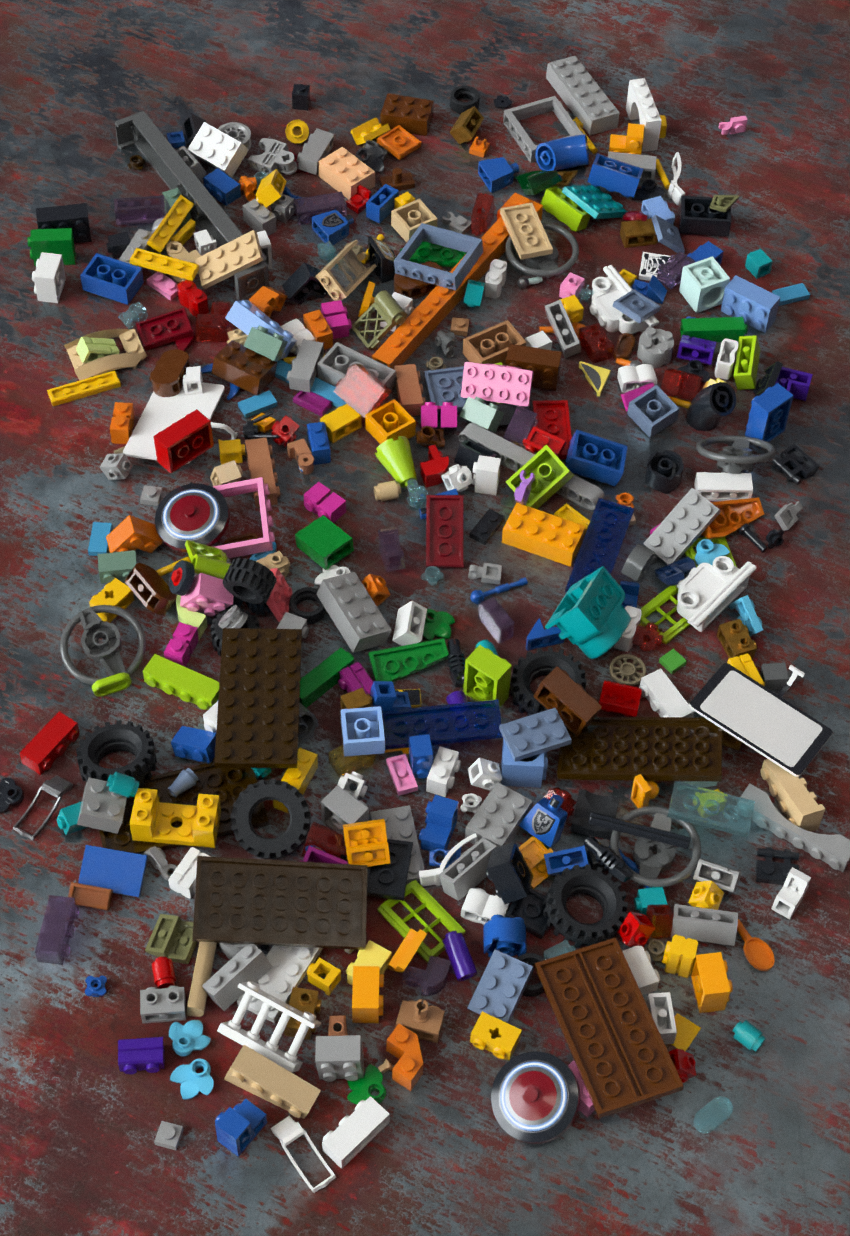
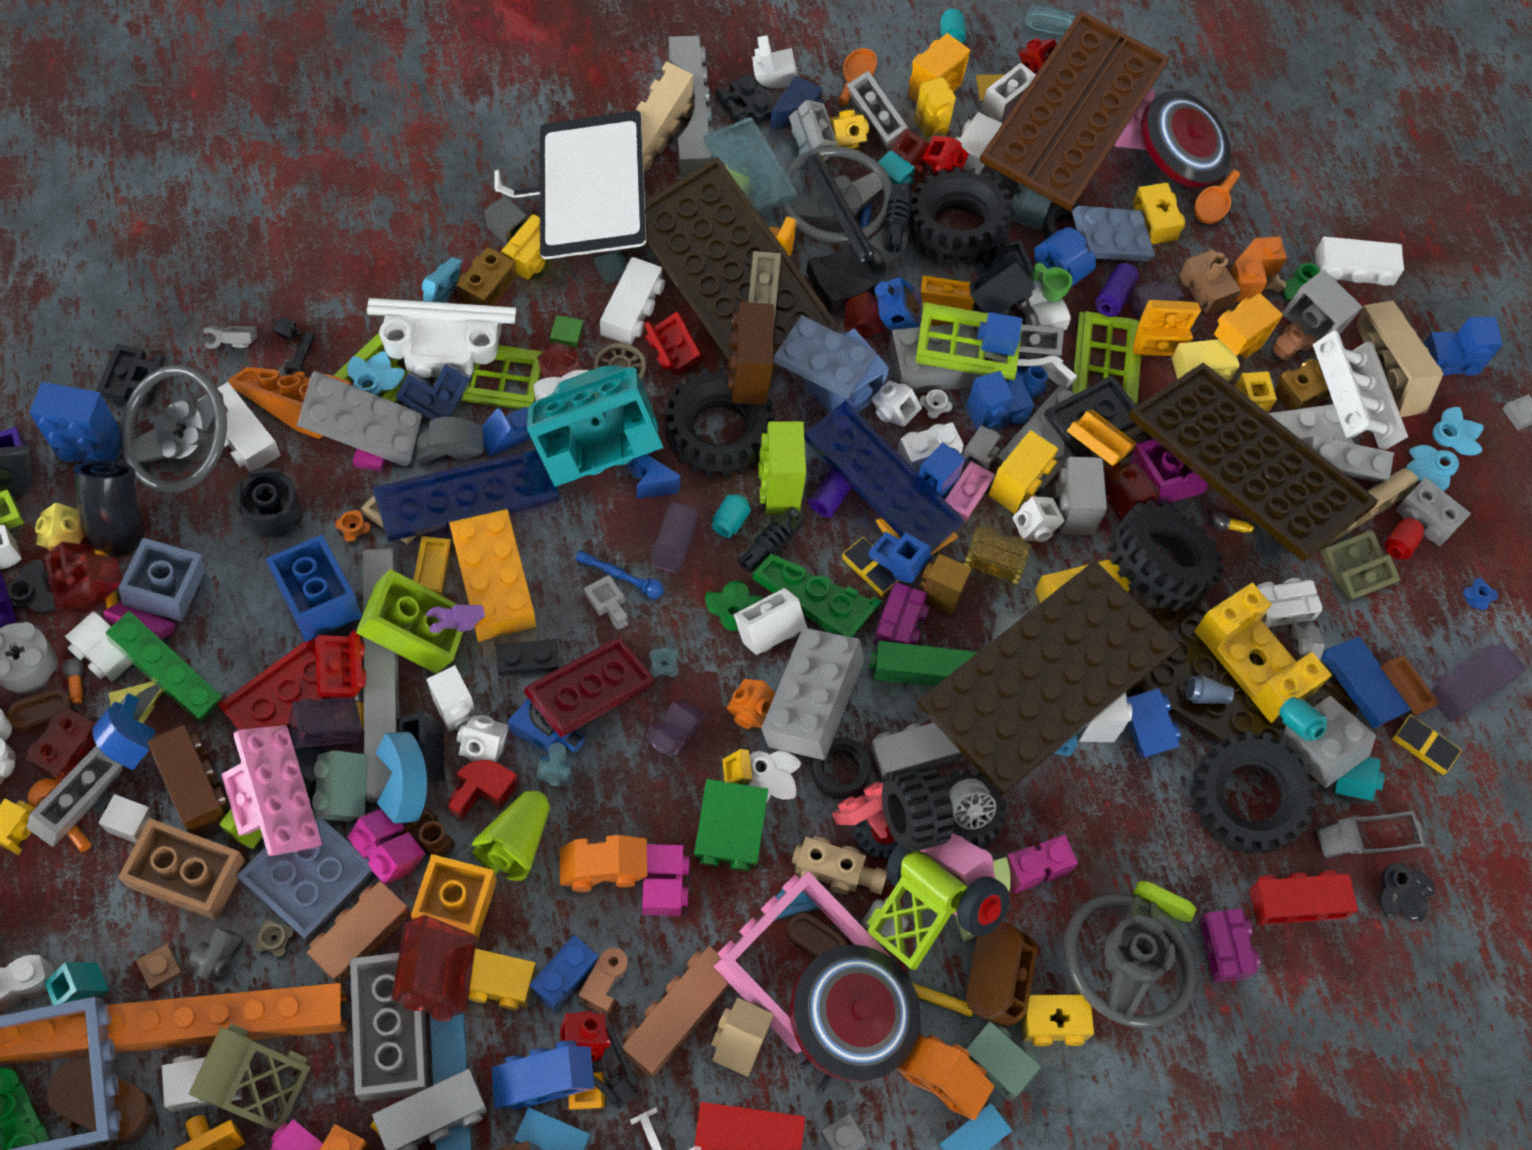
camera: 135 degrees left, 10 degrees up
dark purple brick [118,1037,165,1074] -> none
lime brick [143,654,219,710] -> none
yellow window [218,439,246,465] -> none
white piece [271,1116,336,1193] -> none
magenta tile [293,391,332,417] -> none
light blue brick [341,706,385,757] -> none
tan brick [373,480,401,502] -> none
blue slope [544,845,590,875] -> none
none -> blue brick [93,693,156,770]
none -> green brick [105,611,222,725]
none -> dark azure brick [376,732,427,823]
none -> blue brick [491,1040,595,1110]
none -> orange brick [560,835,648,892]
none -> yellow tile [722,749,753,785]
none -> dark tan plate [748,251,781,336]
none -> dark blue slope [770,76,824,130]
none -> lime piece [915,302,1022,380]
none -> light grey brick [962,425,1001,470]
none -> blue brick [977,312,1022,356]
none -> yellow brick [988,430,1059,514]
none -> bright green piece [1032,263,1073,302]
none -> orange piece [1194,170,1240,224]
none -> magenta brick [1199,908,1260,983]
none -> black tile [1392,714,1462,775]

